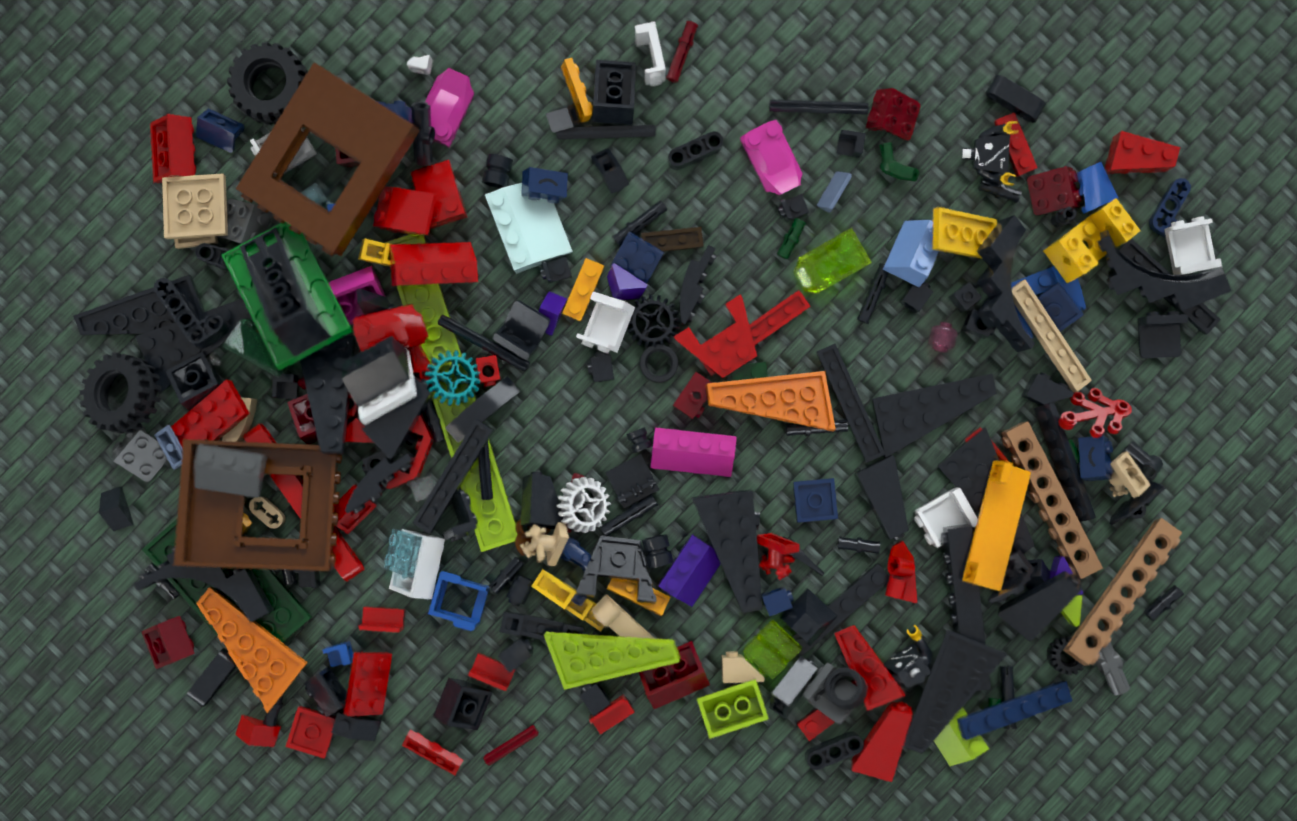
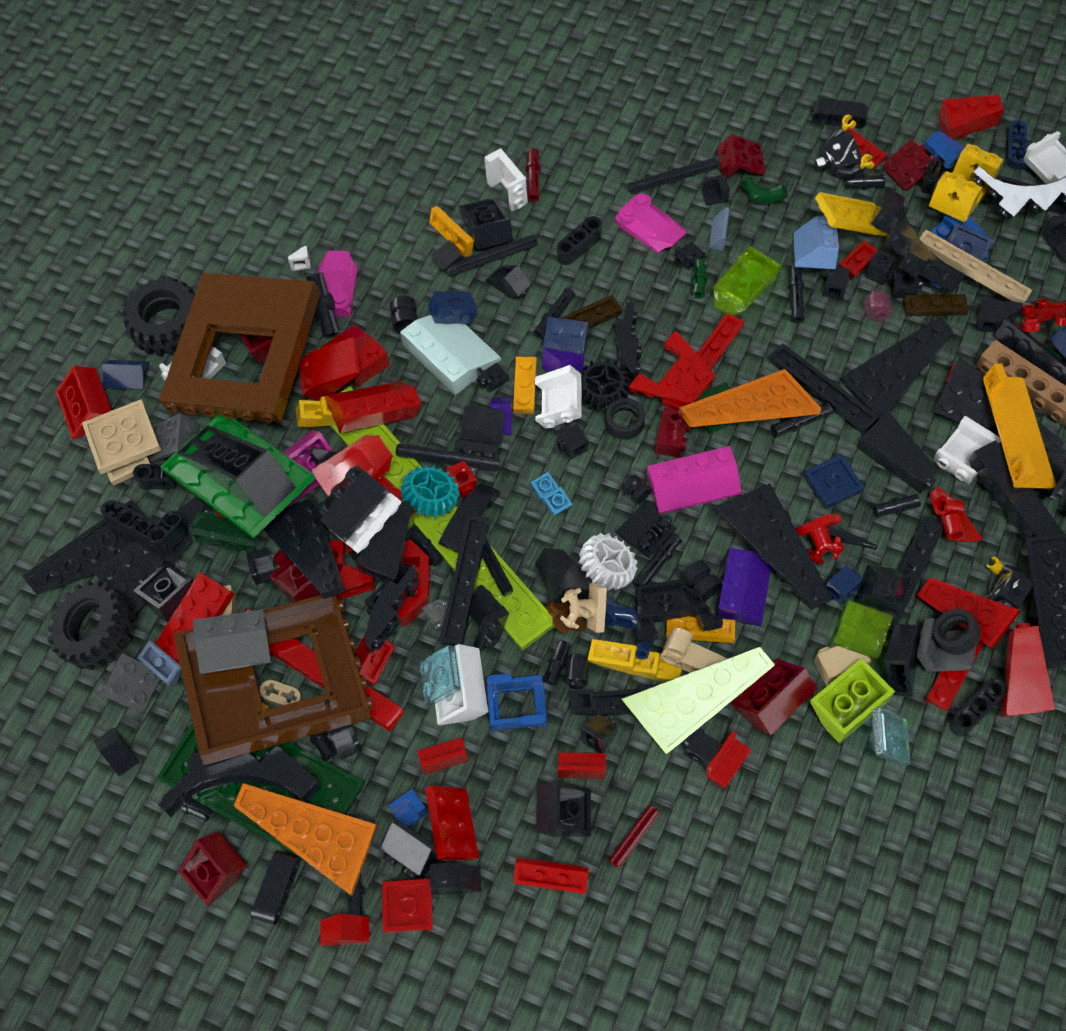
camera: 15 degrees left, 25 degrees down
none -> dark azure slope [530,472,573,516]
none -> red plate [838,240,877,279]
none -> clear light blue plate [872,708,911,766]
none -> dark brown plate [903,294,969,316]

